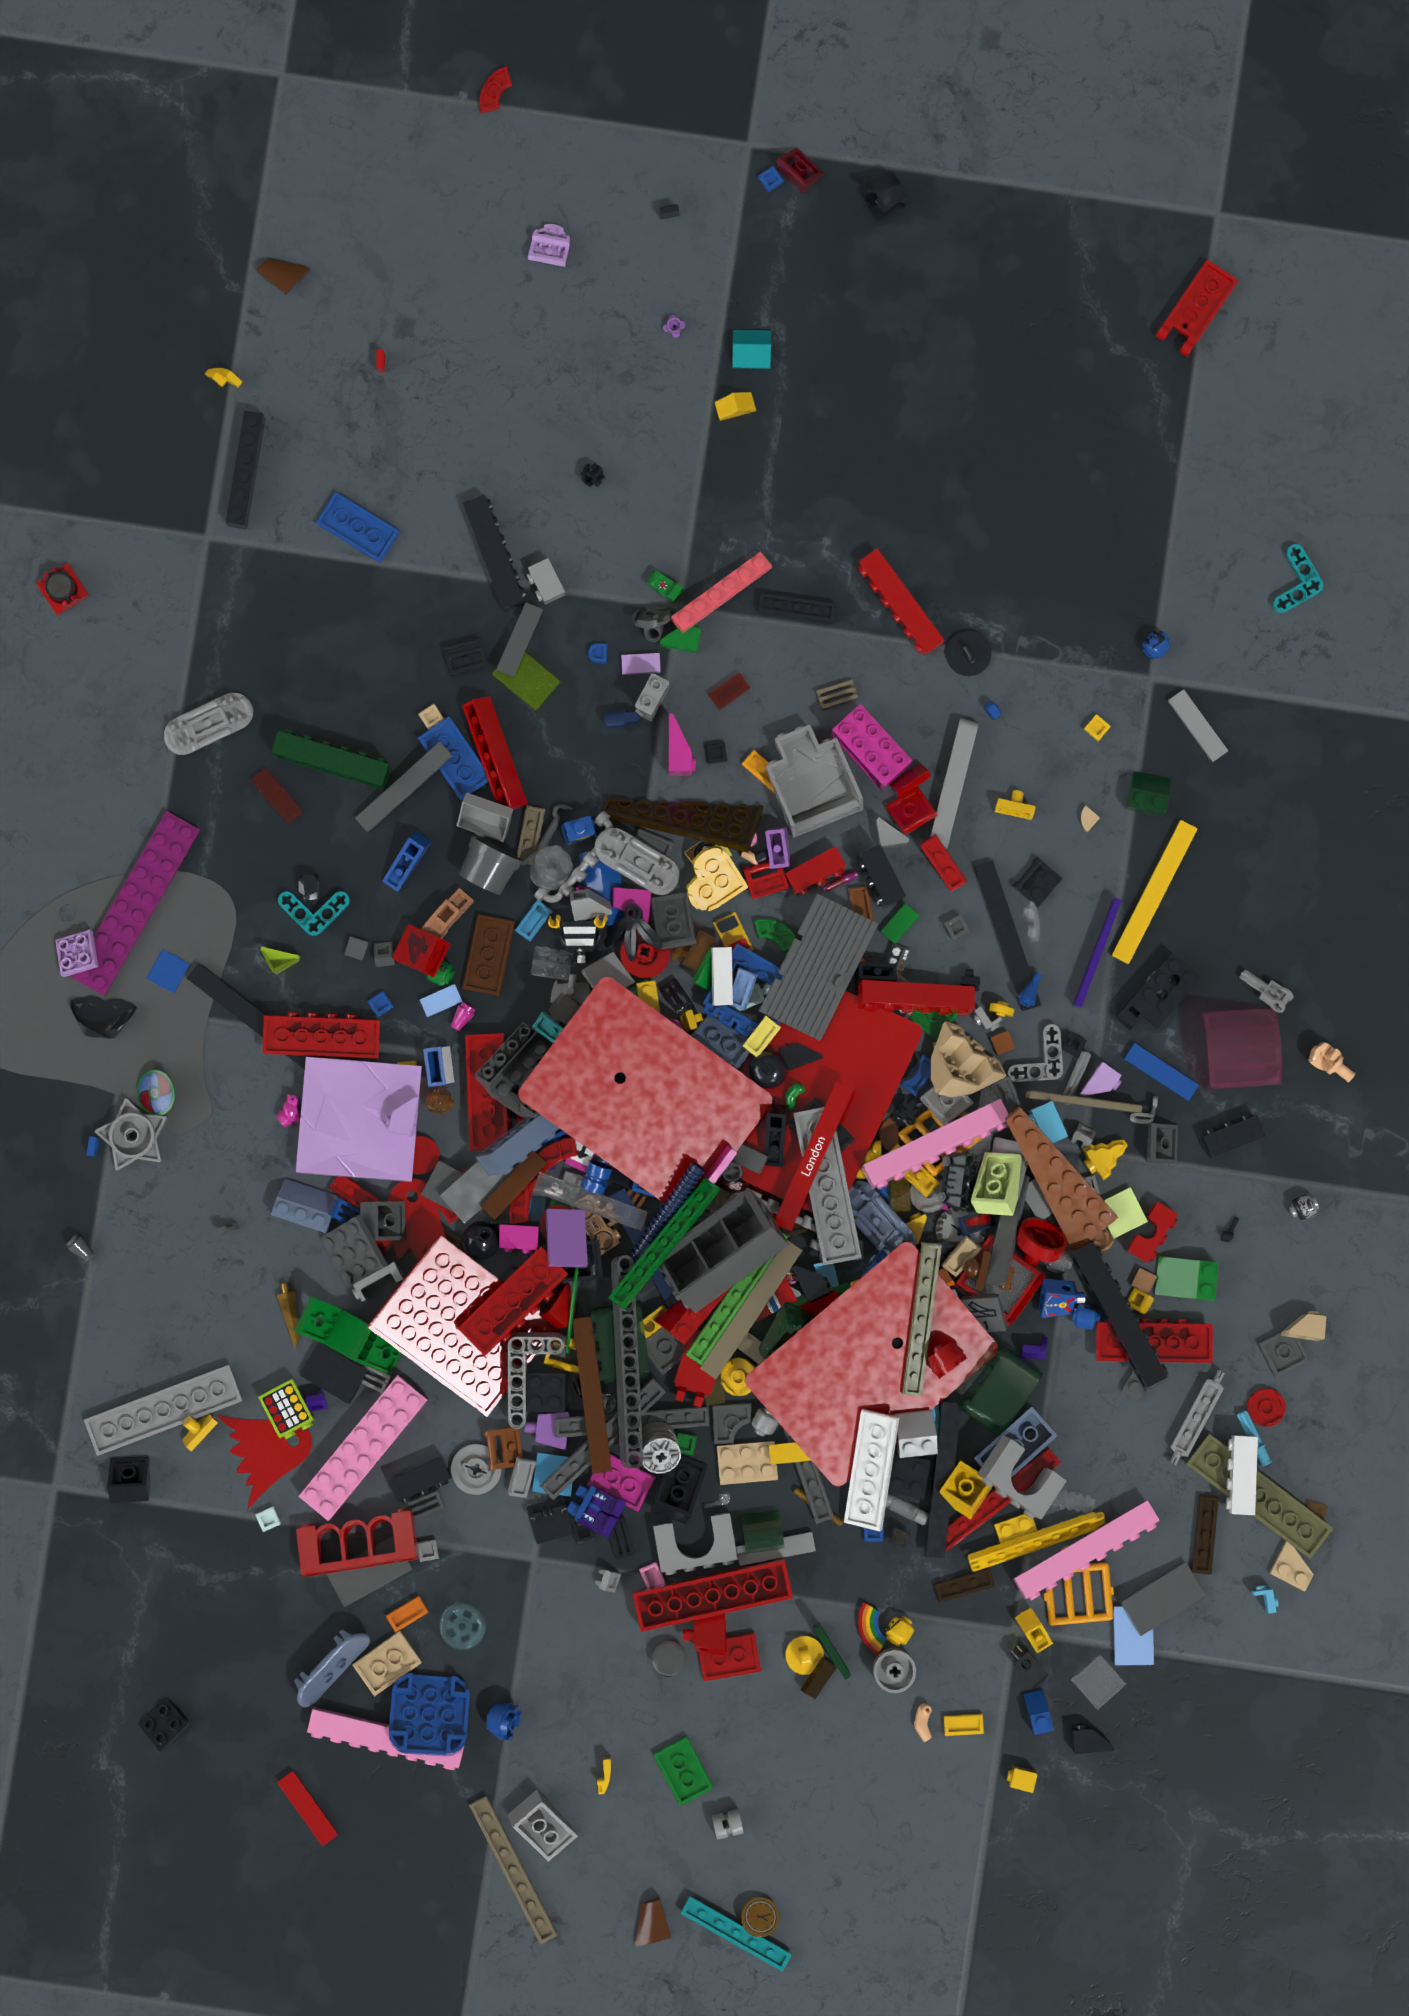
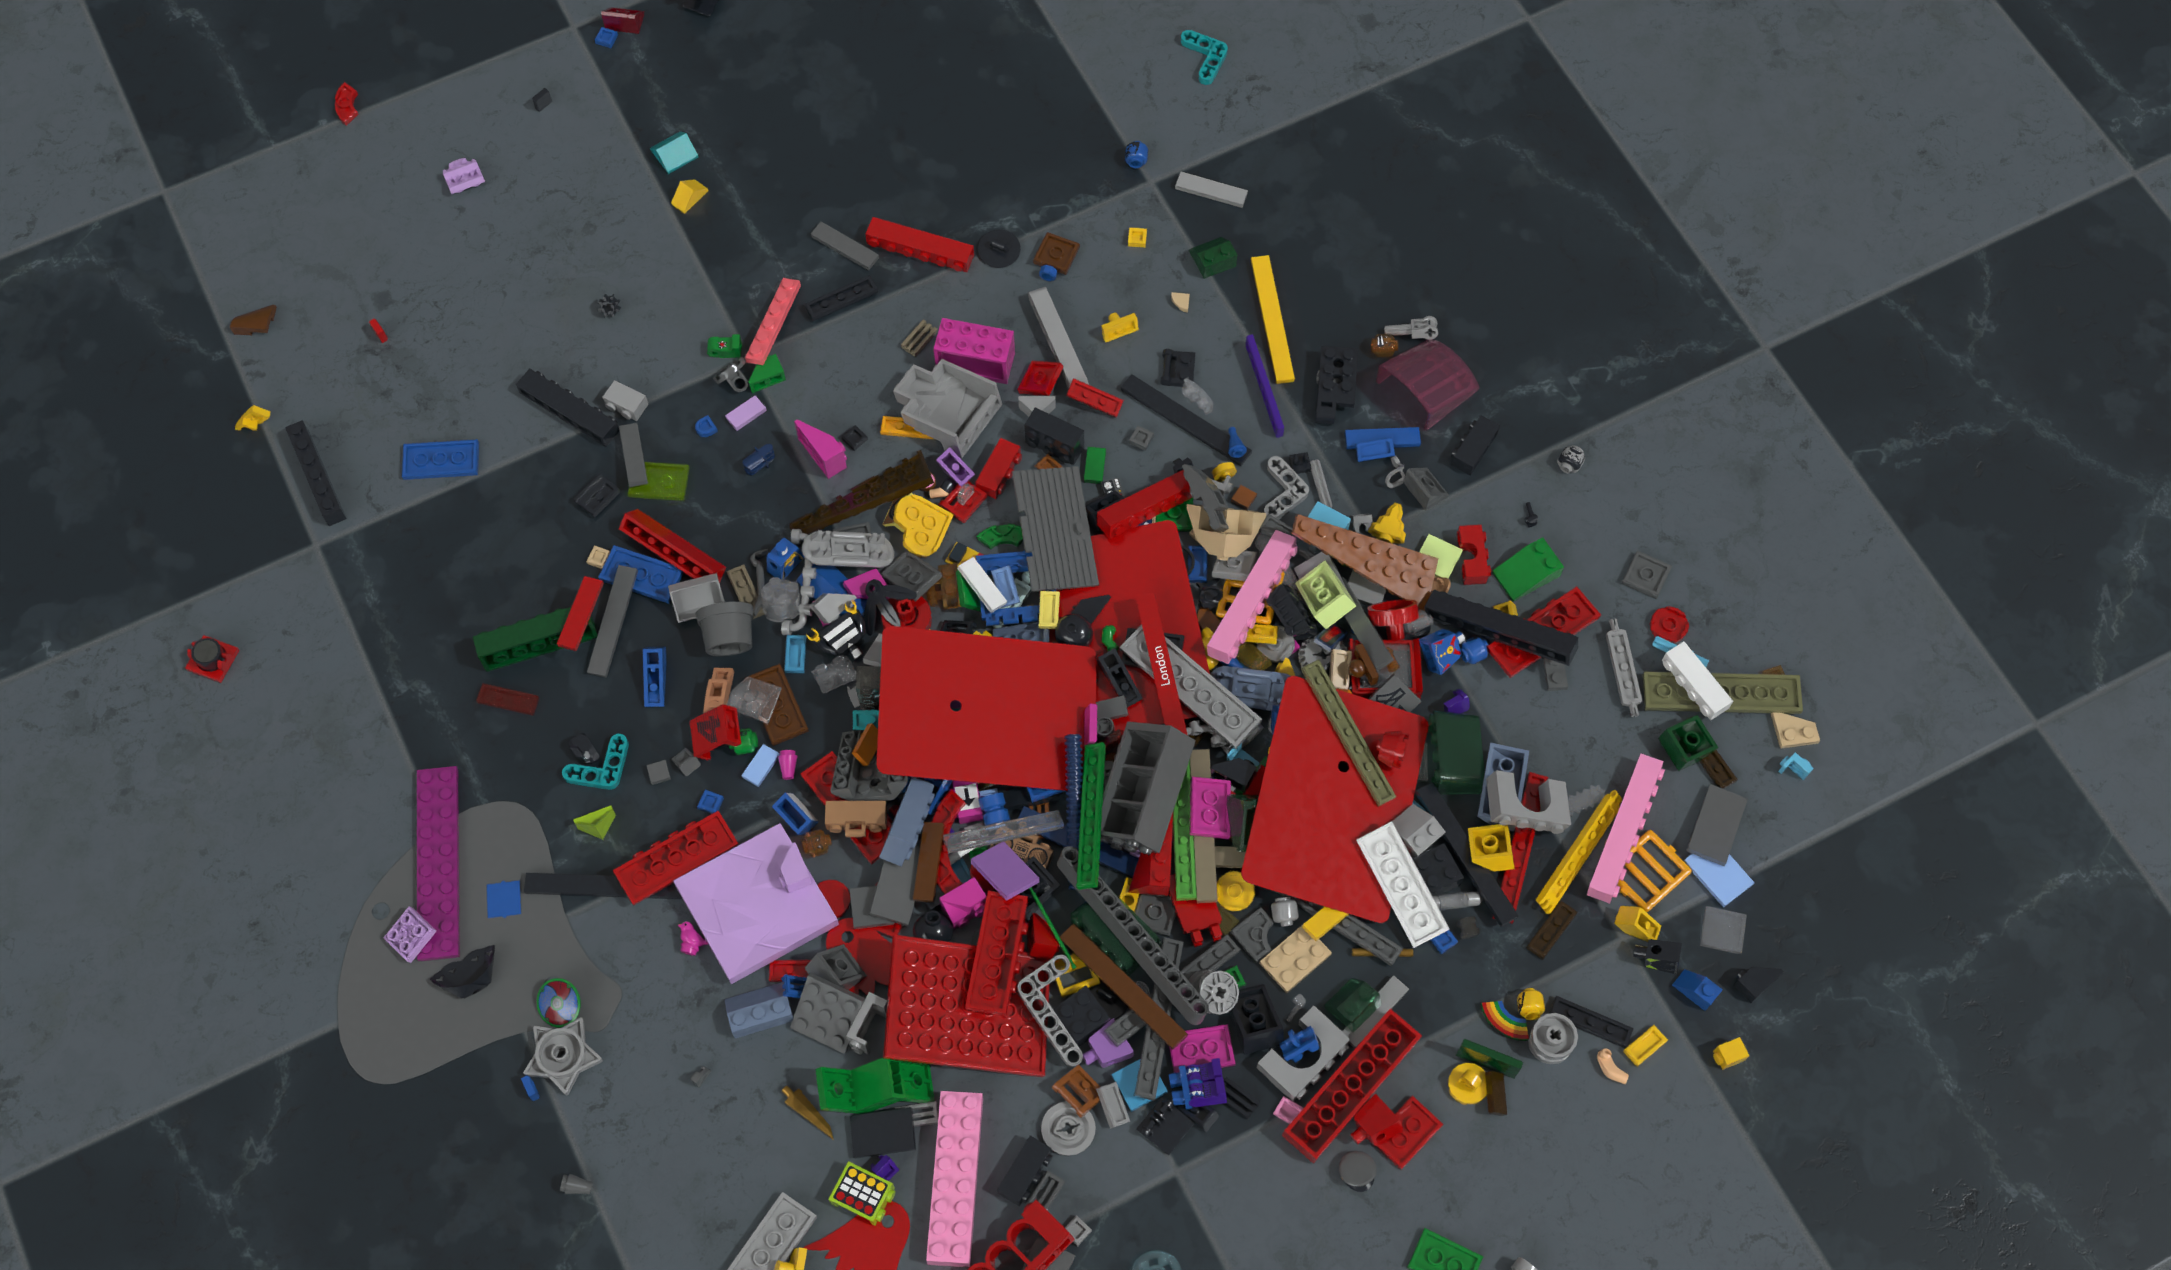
camera: 30 degrees left, 20 degrees down
light grey piece [164,693,253,755] -> none
light grey tile [595,1570,621,1593] -> none
light grey panel [635,673,669,722] -> none
medium lavender plate [663,315,686,338] -> none
clear red tile [708,673,750,711] -> none
piece [823,871,858,892] -> none
red slope [890,763,931,798] -> none
yellow plate [994,1514,1037,1543] -> none
dark tan tile [1025,1090,1142,1113] -> none
lavender slope [1079,1062,1122,1096] -> none
medium nougat tile [1131,1268,1157,1294] -> none
tan slope [1281,1311,1326,1341] -> none
light nougat piece [1308,1042,1356,1082] -> none
none -> red tile [557,576,604,651]
none -> clear slope [727,677,782,724]
none -> dark grey tile [811,222,879,271]
none -> medium nougat piece [825,801,887,837]
none -> orange tile [852,723,878,766]
none -> clear tile [957,483,974,505]
none -> reddish brown plate [1033,232,1080,275]
none -> dark grey slope [1182,464,1229,532]
none -> dark pink tile [1190,777,1231,839]
none -> blue hips [1279,1026,1320,1063]
none -> blue tile [1355,437,1395,462]
none -> clear orange head [1371,334,1398,358]
none -> black tile [1549,996,1634,1048]
none -> dark green slope [1658,715,1719,771]

